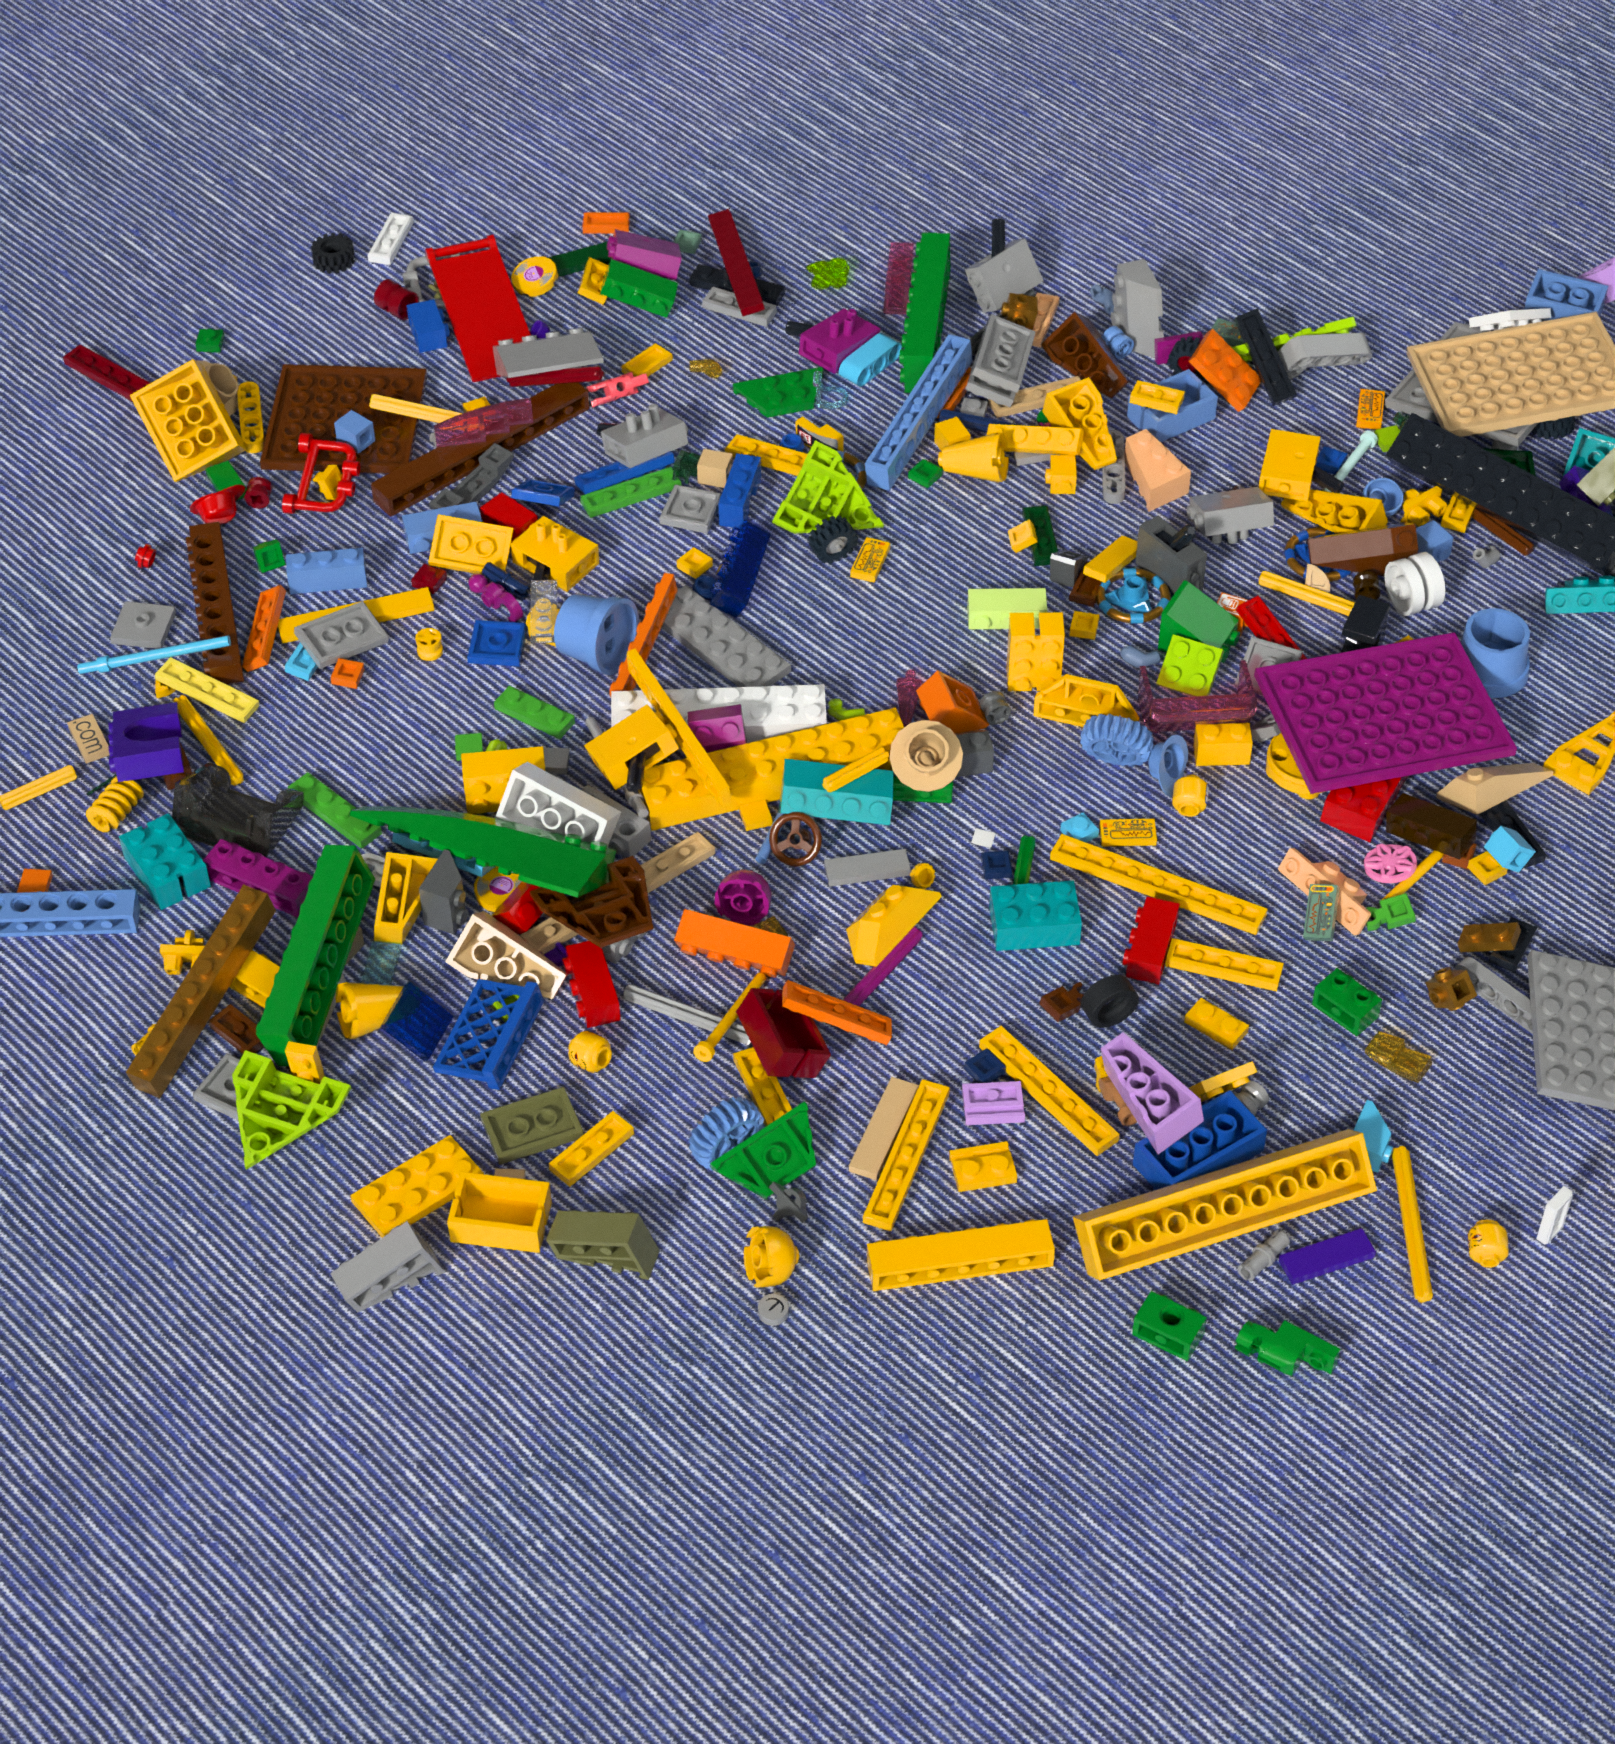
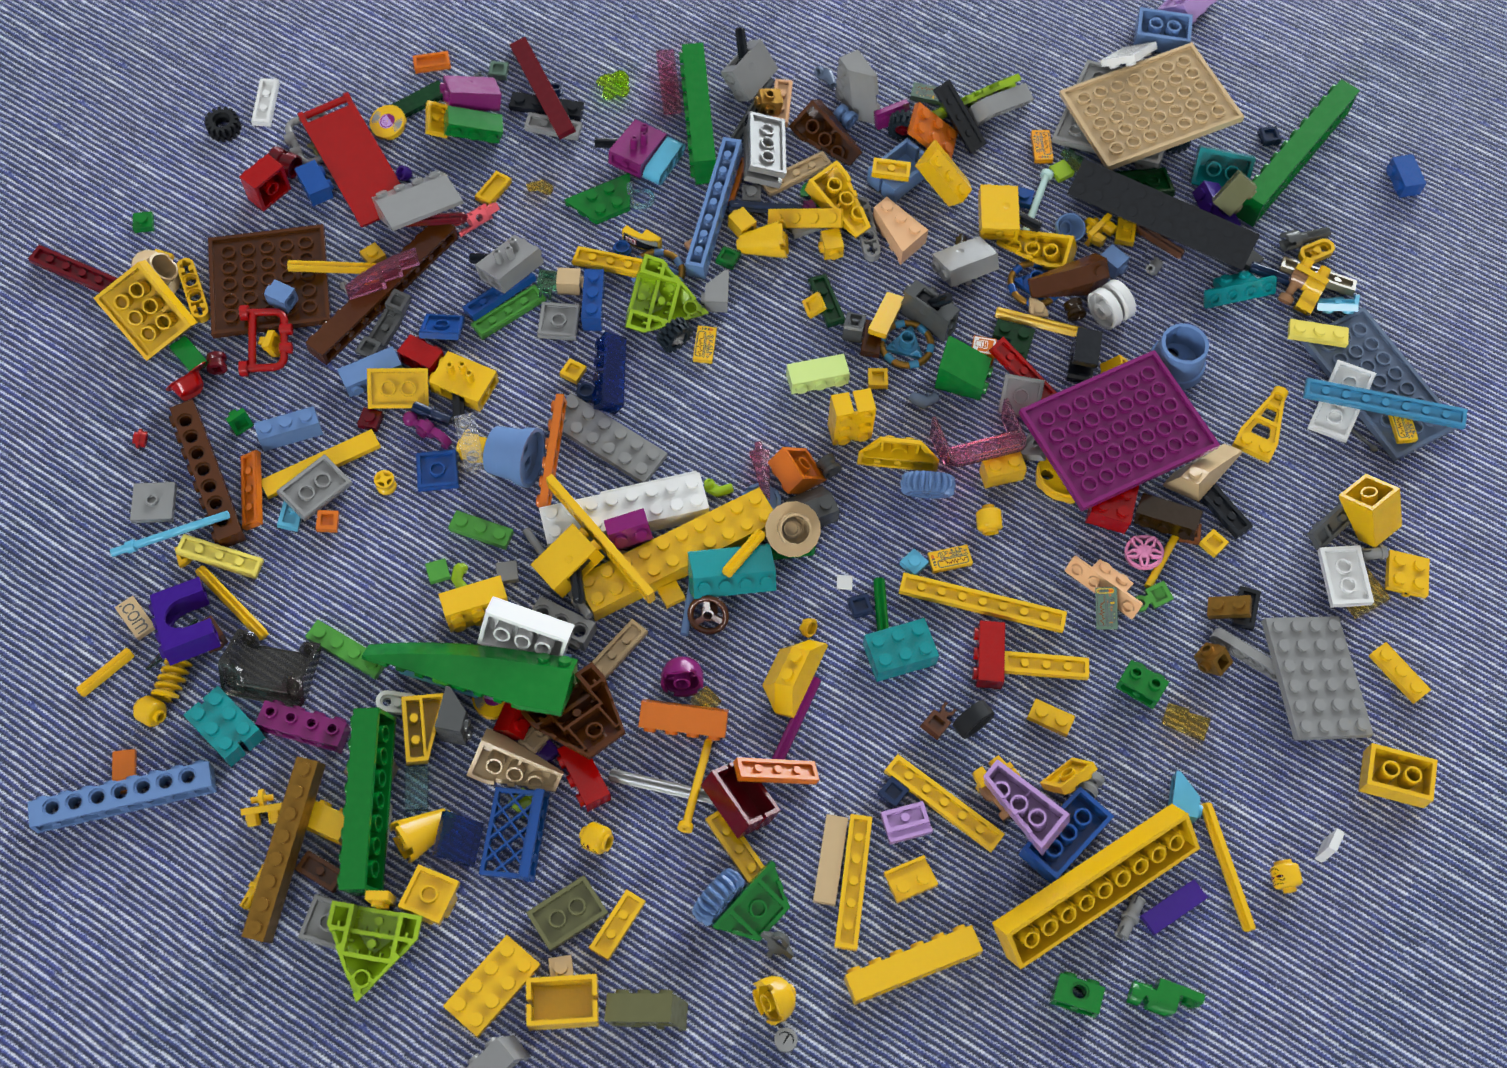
camera: 15 degrees left, 15 degrees up
light grey tile [824,849,911,887] -> none
medium blue piece [1148,735,1188,797] -> none
lime plate [1156,634,1224,701] -> none
medium azure brick [1484,826,1536,873] -> none
none -> yellow head [133,695,167,727]
none -> red brick [239,154,291,212]
none -> yellow panel [398,864,461,925]
none -> light grey slope [701,269,729,313]
none -> yellow slope [915,140,972,207]
none -> dark green plate [992,319,1035,360]

